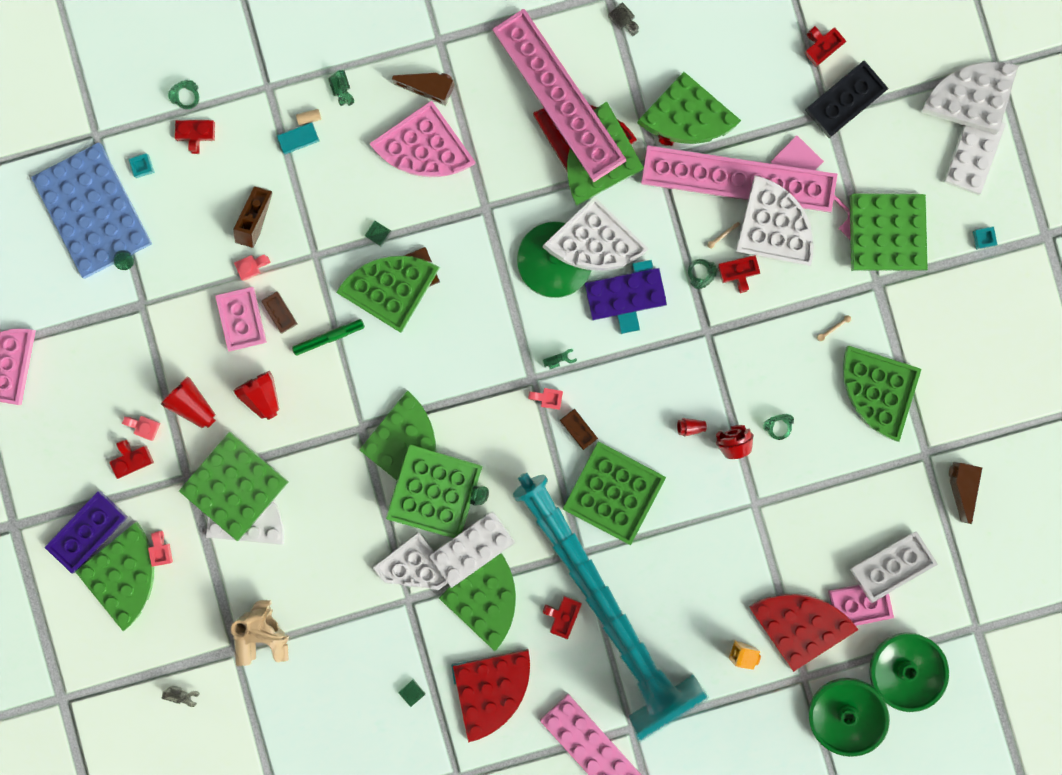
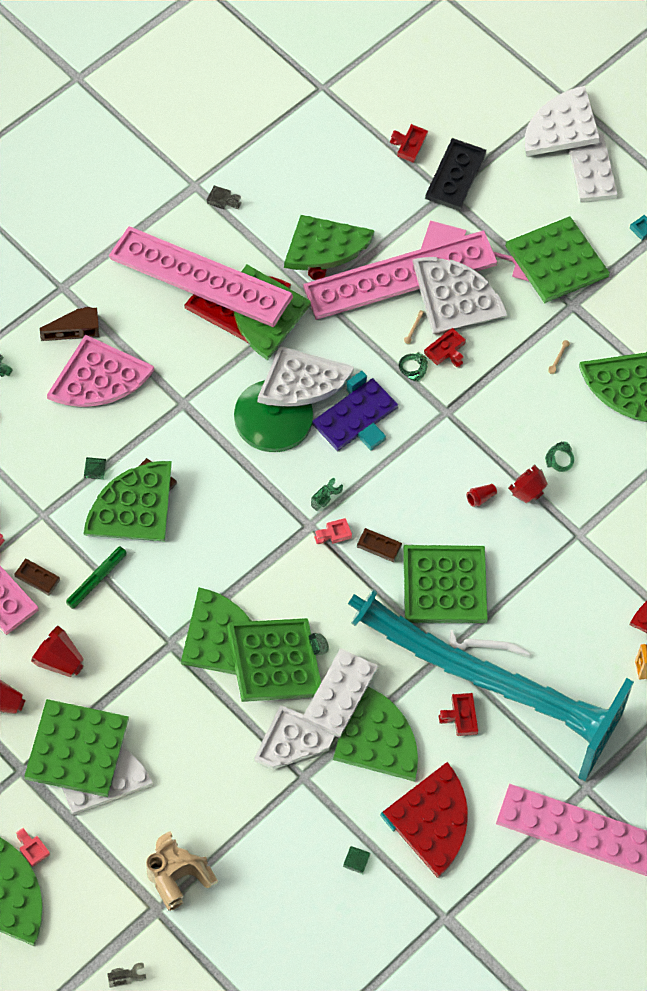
camera: 30 degrees left, 25 degrees down
none -> white piece [449,630,531,658]

